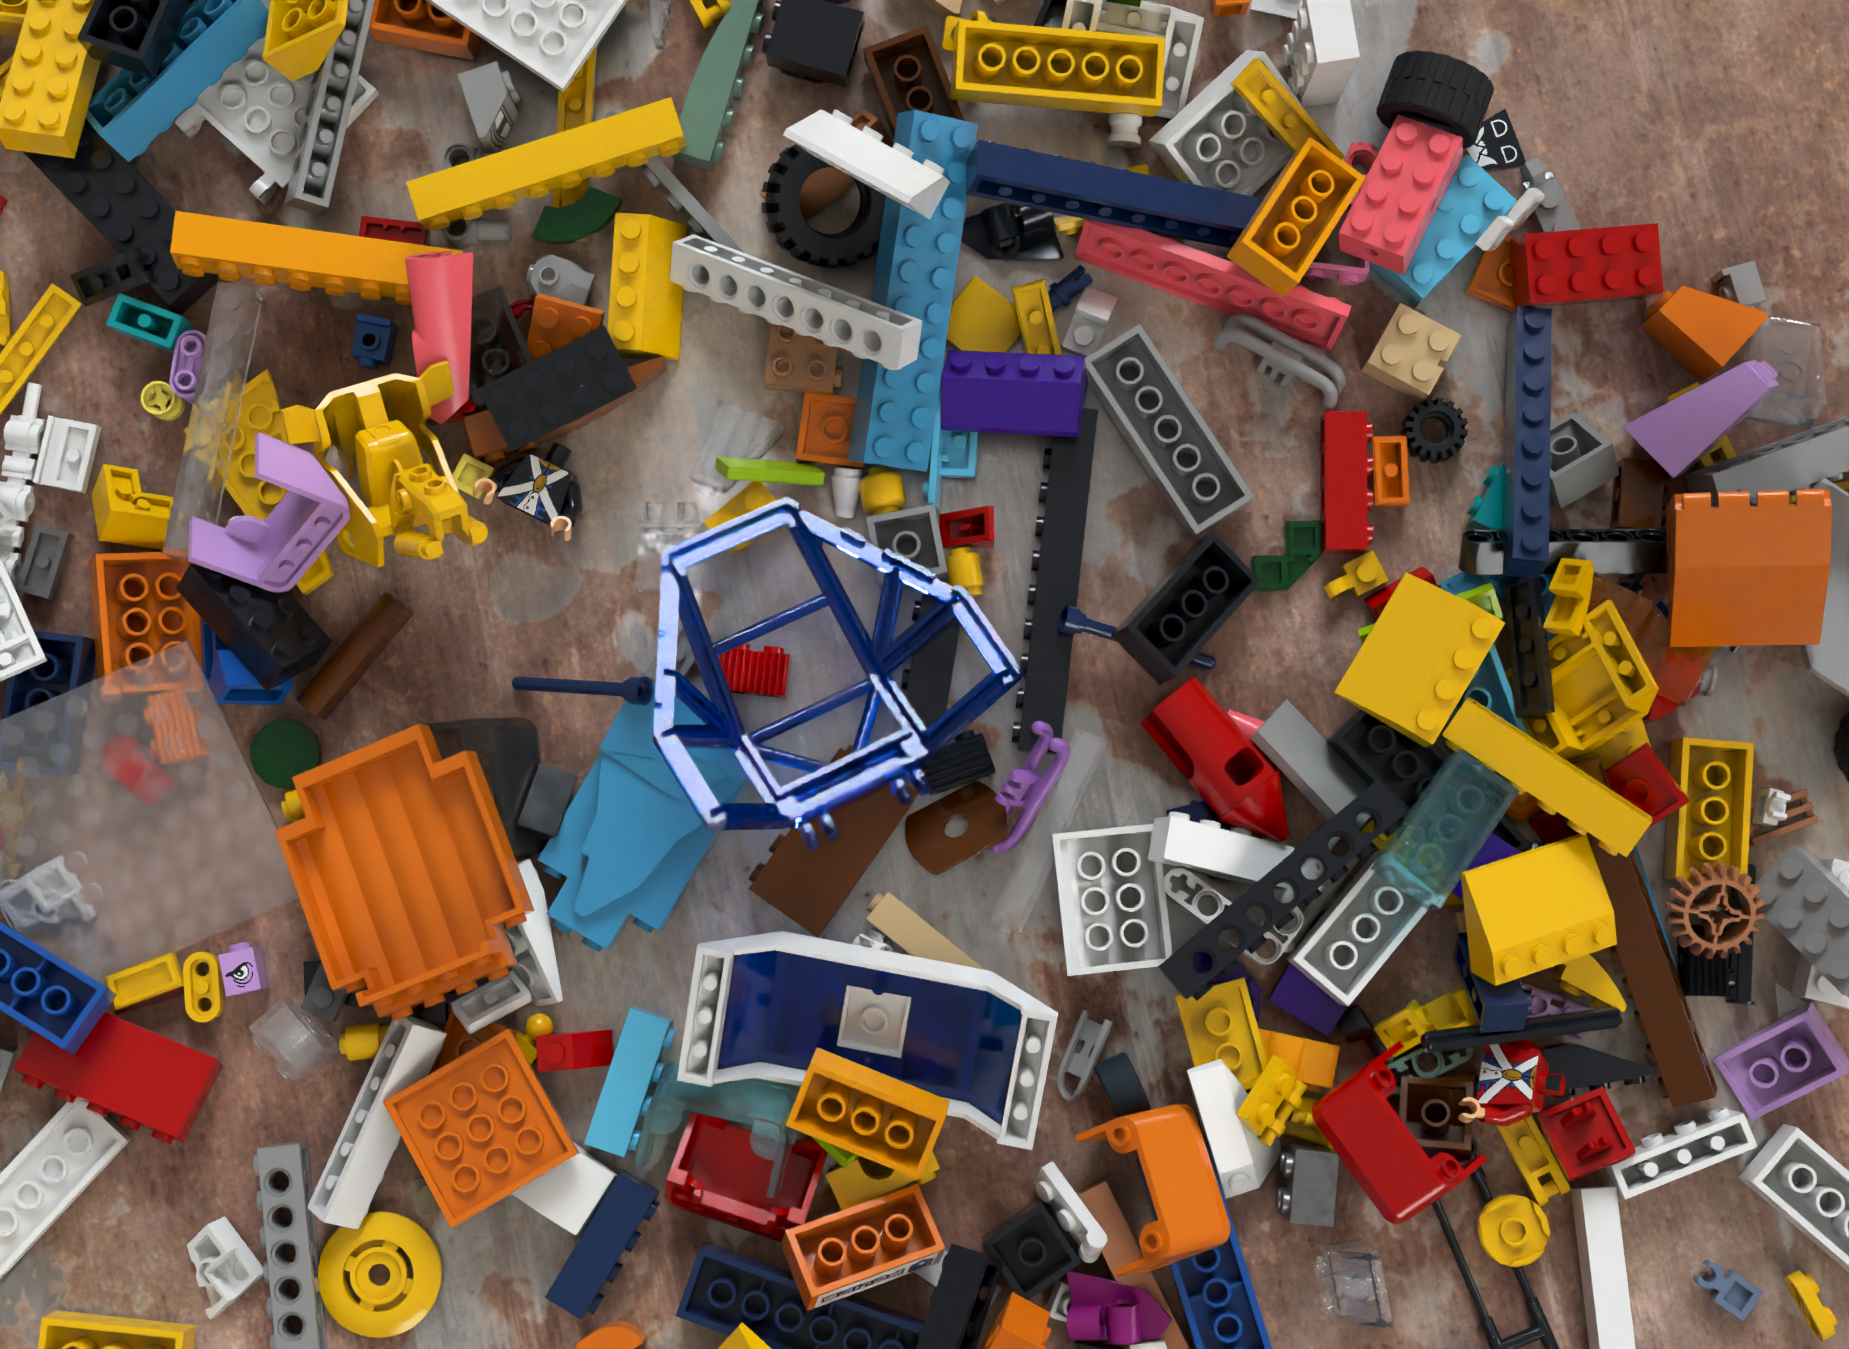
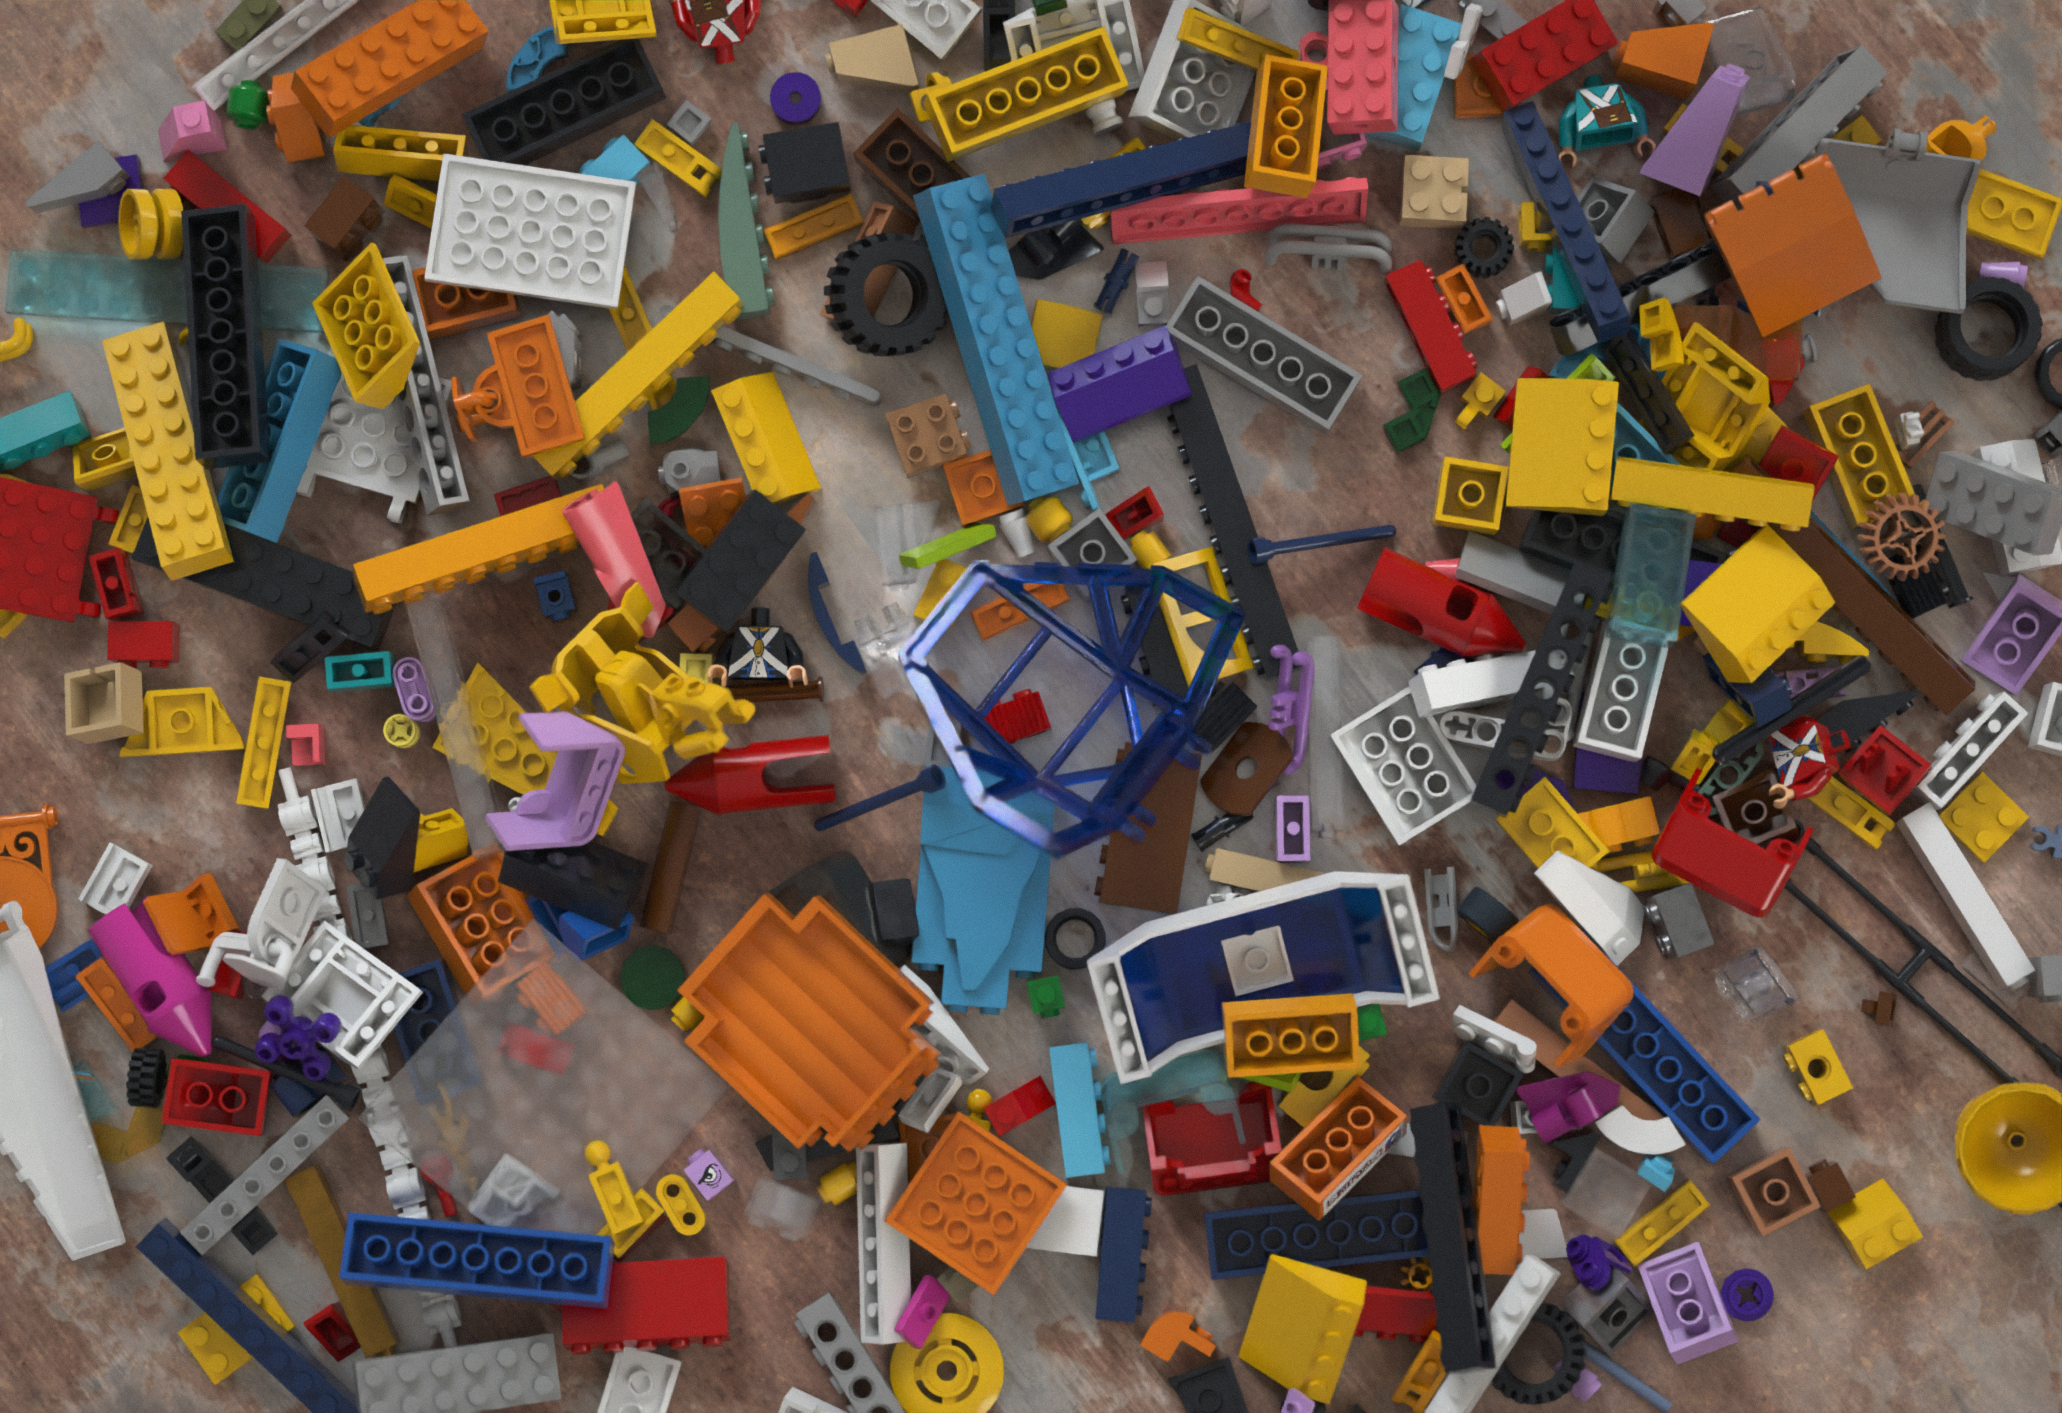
camera: 25 degrees left, 0 degrees up
white brick [670,234,923,370] -> none
white slope [783,109,950,220] -> none
yellow tile [1010,279,1062,355] -> none
black brick [1111,532,1261,685] -> none
yellow plate [1235,1055,1307,1147] -> none
yellow tile [1476,1194,1550,1267] -> none
none -> coral panel [286,724,326,766]
none -> black slope [344,776,421,900]
none -> orange plate [451,314,586,458]
none -> yellow plate [584,1140,645,1236]
none -> red piece [664,735,836,817]
none -> reddish brown axle [724,676,824,702]
none -> light orange tile [763,194,864,261]
none -> dark blue slope [808,552,868,675]
none -> dark pink plate [894,1275,951,1349]
none -> orange tile [970,571,1070,642]
none -> green brick [1027,975,1065,1019]
none -> black tyre [1045,908,1106,970]
none -> yellow window [1146,547,1254,689]
none -> black axle [1190,813,1254,852]
none -> red arm [1230,268,1263,311]
none -> lavender brick [1275,796,1310,863]
none -> green brick [1357,1004,1387,1041]
none -> yellow brick [1431,456,1509,535]
none -> white slope [1495,271,1552,326]
none -> yellow bracket [1518,202,1553,252]
none -> teal torso [1558,74,1656,168]
none -> yellow plate [1938,771,2029,863]

